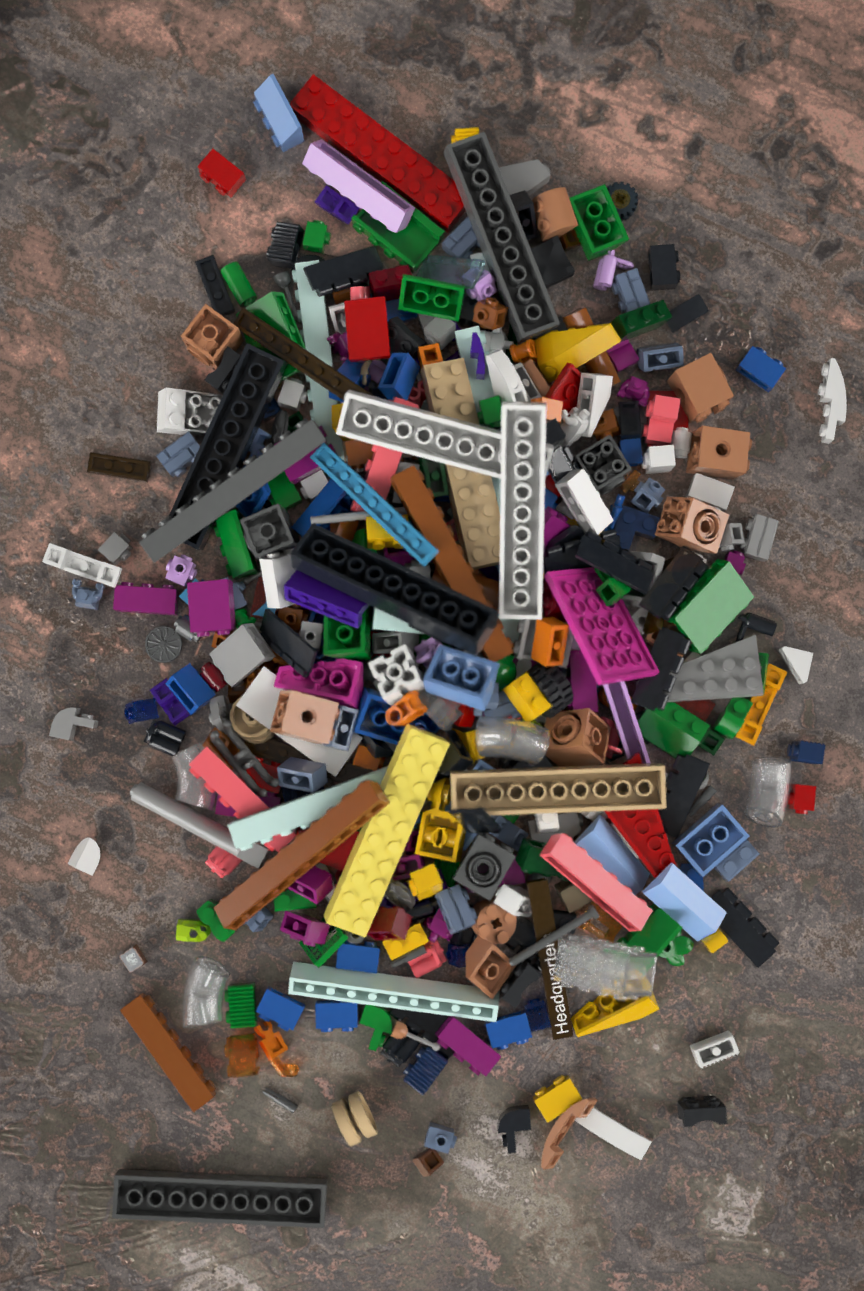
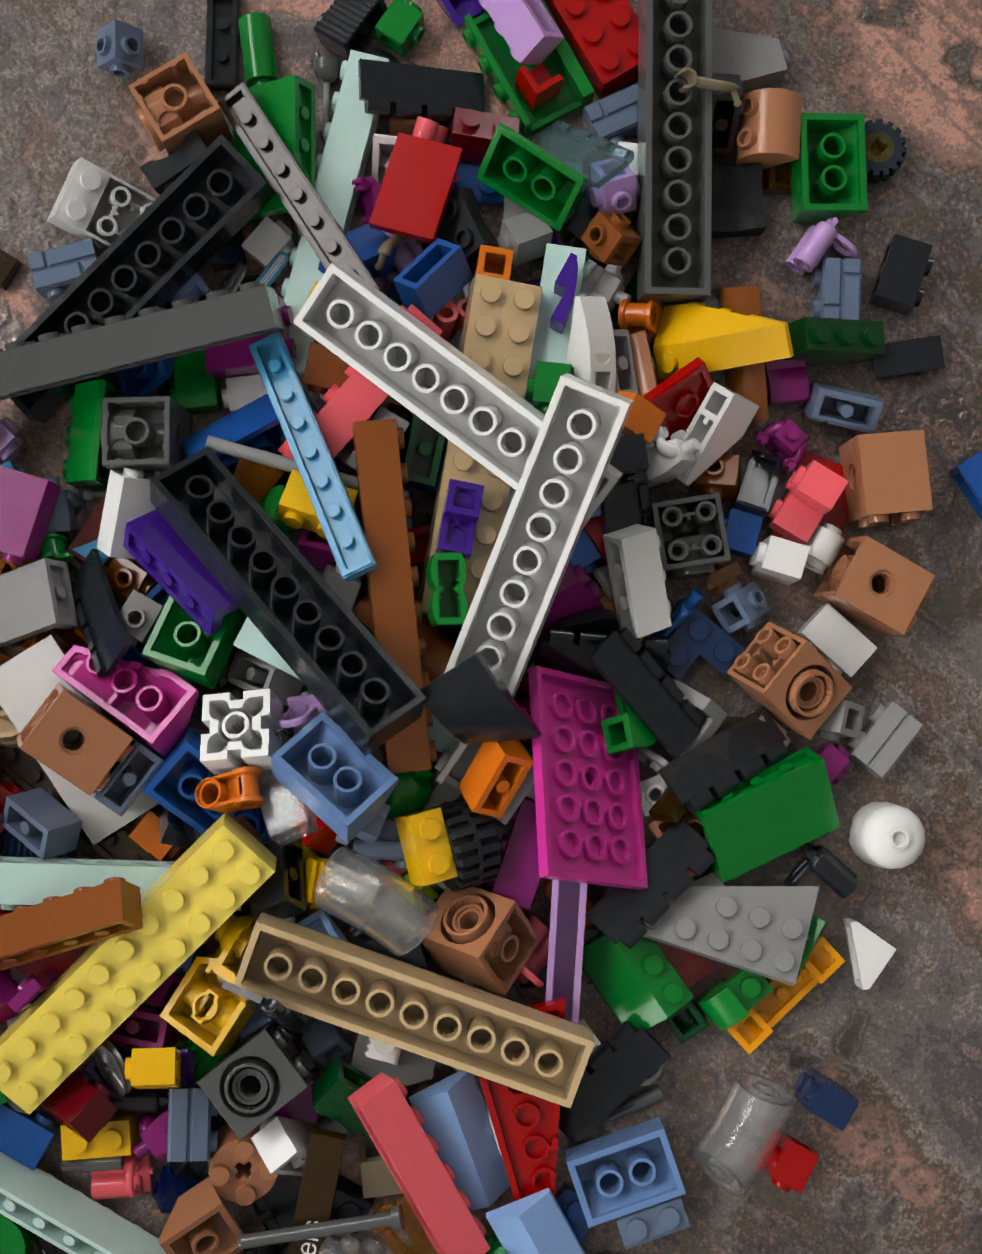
camera: 20 degrees right, 0 degrees up
none -> magenta plate [7,969,59,1013]
none -> sand blue brick [95,19,145,78]
none -> dark azure sticker [256,251,289,287]
none -> black slope [420,652,542,744]
none -> green brick [426,552,468,627]
none -> dark purple slope [435,479,484,559]
none -> red panel [514,64,564,111]
none -> dark tan piece [674,67,742,108]
none -> white cylinder [849,802,926,869]

